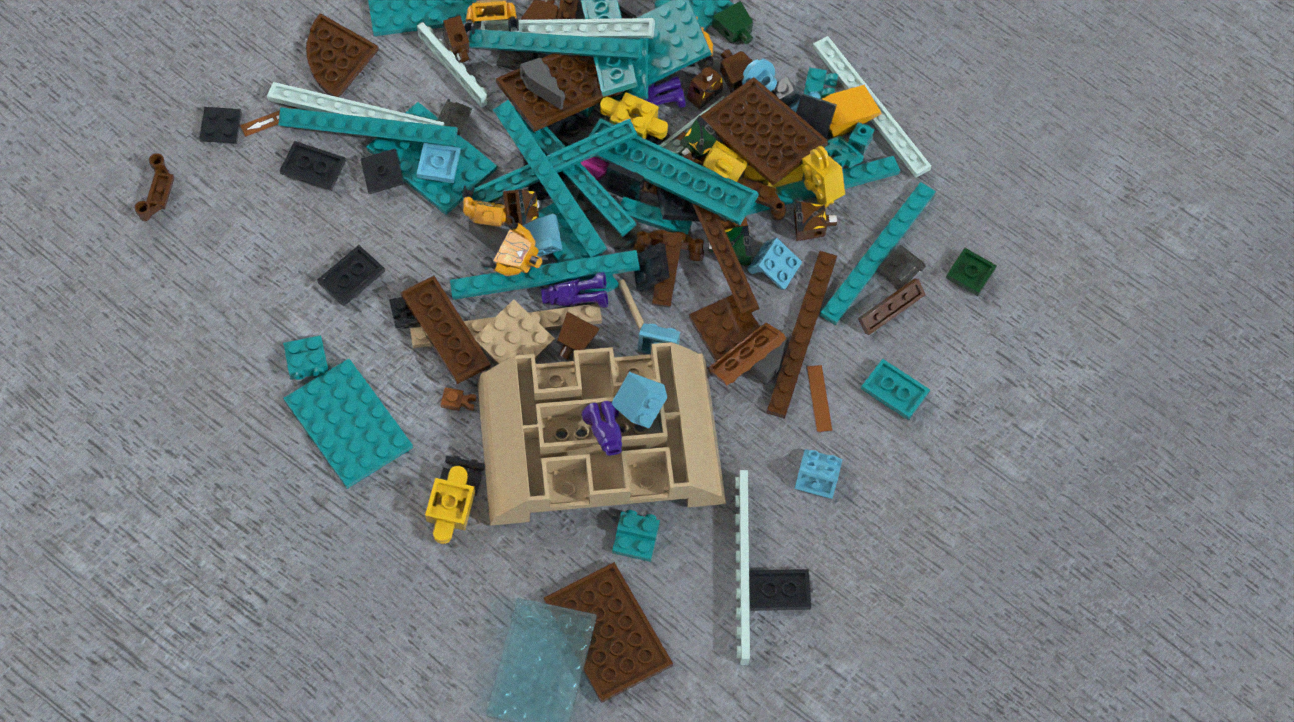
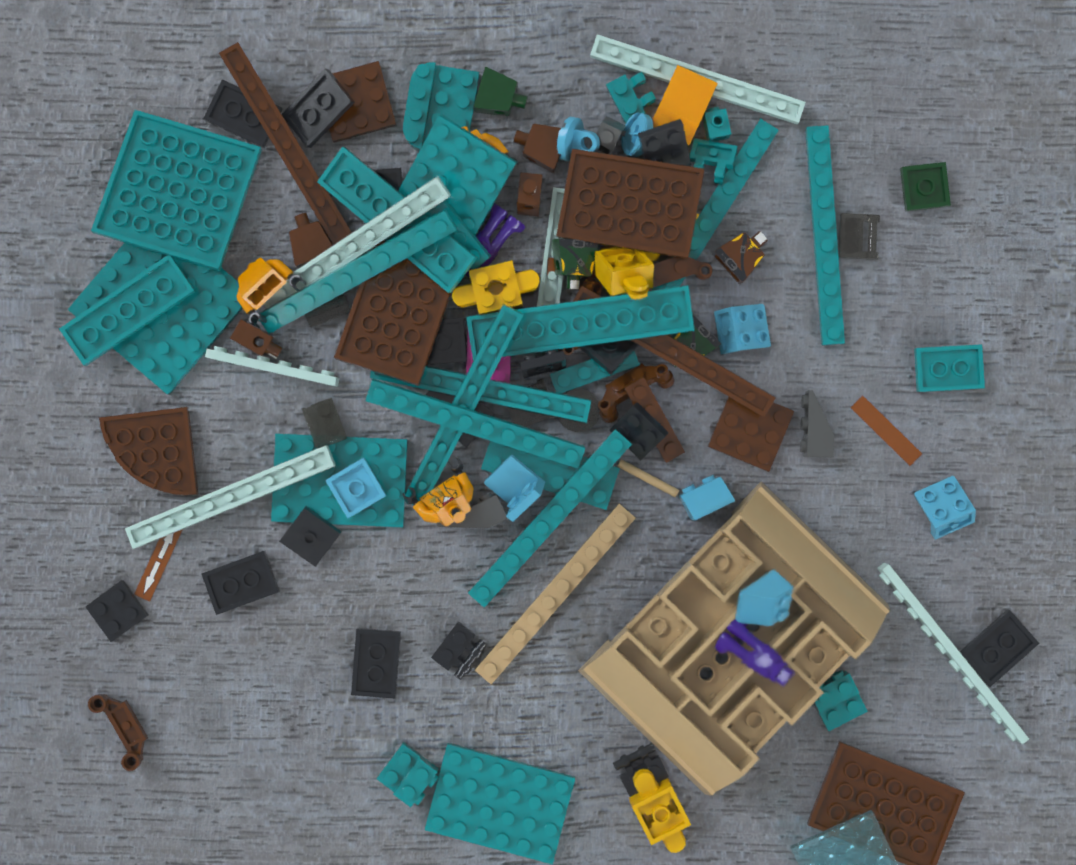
camera: 30 degrees left, 25 degrees up
teal plate [278,107,458,146] -> none
reddish brown plate [401,275,491,384] -> none
dark orange plate [441,387,477,411] -> none
tan plate [474,300,555,364] -> none
light orange torso [482,216,542,276] -> none
reddish brown torso [503,189,541,225] -> none
dark grey slope [520,58,565,109] -> none
dark purple piece [541,272,609,308] -> none
reddish brown torso [557,311,600,361] -> none
dark orange plate [707,322,787,386] -> none
reddish brown plate [767,251,837,419] -> none
yellow brick [802,146,845,208] -> none
reddish brown plate [858,278,926,335] -> none

